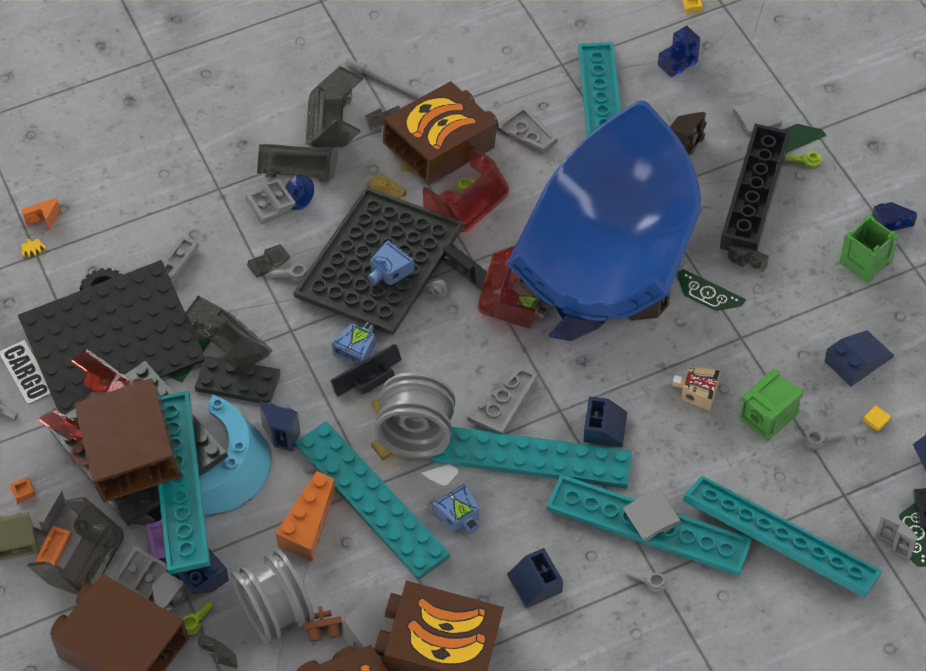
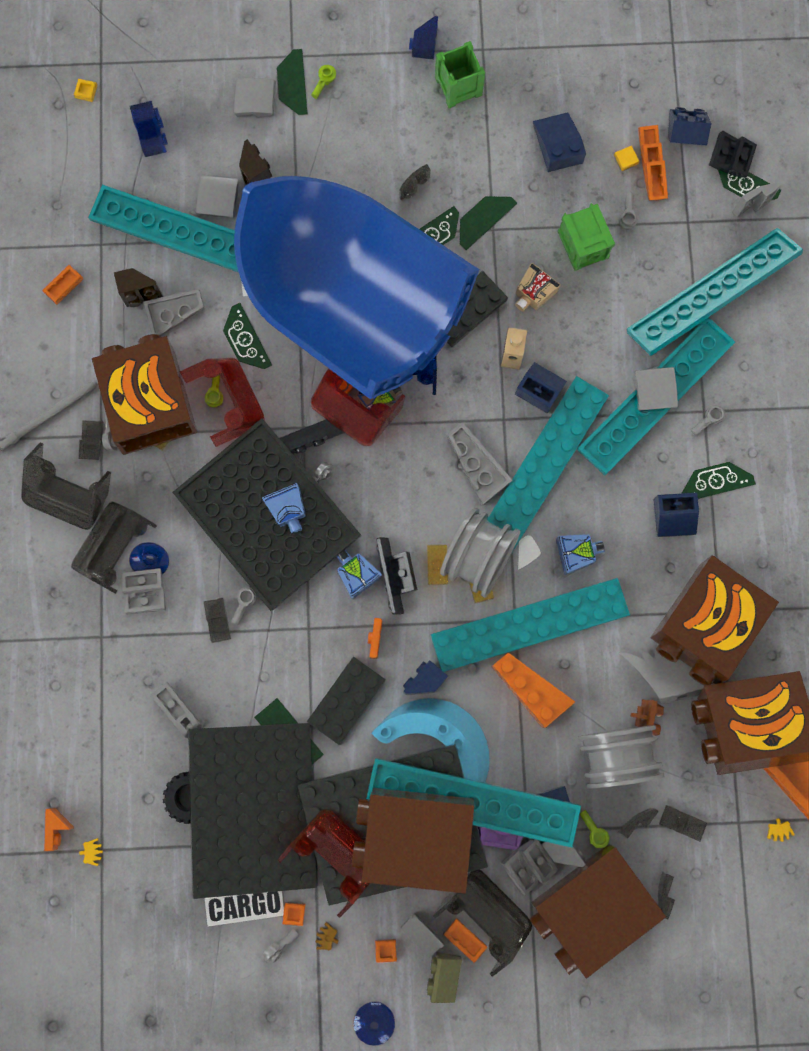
camera: 70 degrees left, 25 degrees up
clear smoke windscreen [180,295,273,371] -> none
clear yellow plate [367,172,406,199] -> none
black brick [720,123,790,257] -> none
none -> orange plate [42,265,84,305]
none -> dark brown slope [114,268,163,307]
none -> dark green sticker [223,303,272,369]
none -> orange tile [282,902,305,926]
none -> pearl gold piece [315,922,339,951]
none -> orange plate [367,618,383,659]
none -> pearl dark grey plate [447,271,508,347]
none -> dark green sticker [460,196,517,250]
none -> tan torso [501,328,527,370]
none -> orange slope [638,125,668,201]
none -> dark green sticker [682,462,756,499]

